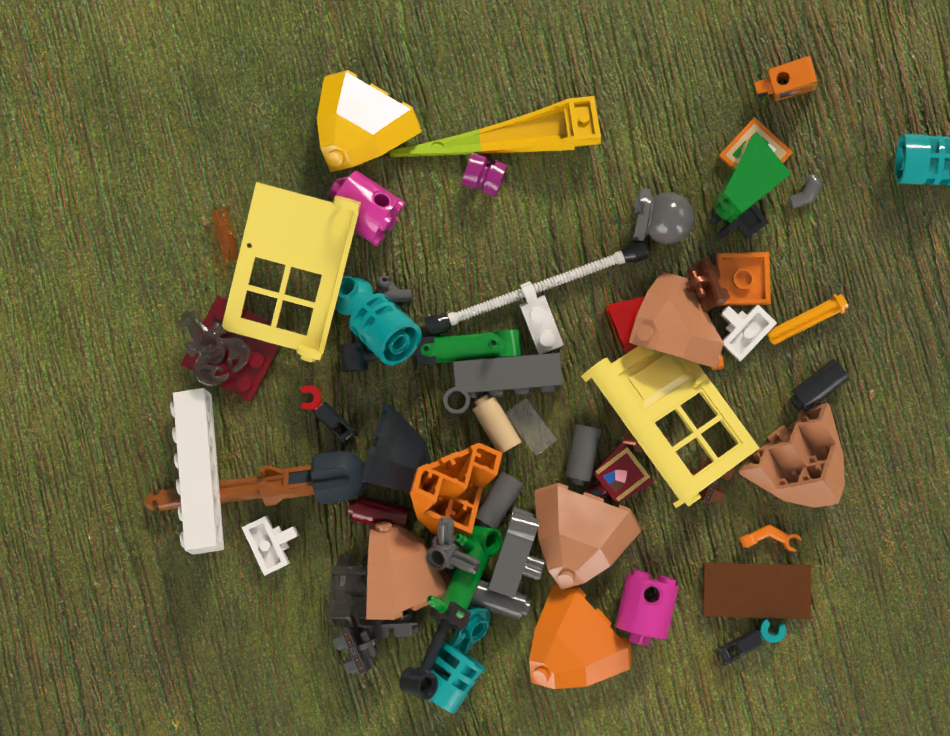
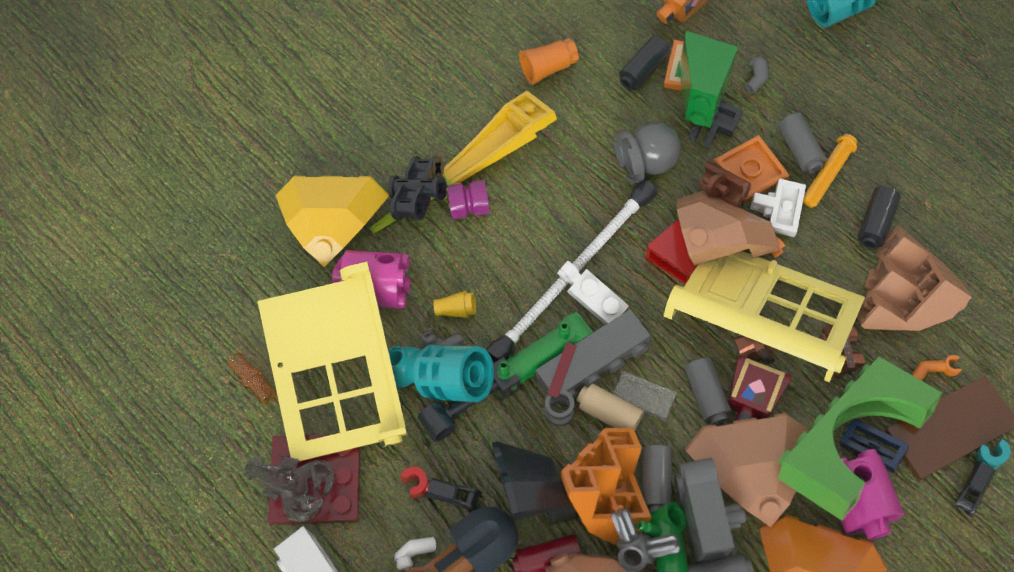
camera: 30 degrees left, 20 degrees down
none -> black axle [388,156,447,221]
none -> white arm [394,537,436,571]
none -> yellow cone [434,290,476,318]
none -> orange plant [519,38,579,85]
none -> dark red piece [547,342,577,398]
none -> black brick [619,36,671,90]
none -> dark grey brick [778,113,827,173]
none -> bright green arch [778,357,942,520]
none -> dark blue tile [840,419,909,473]

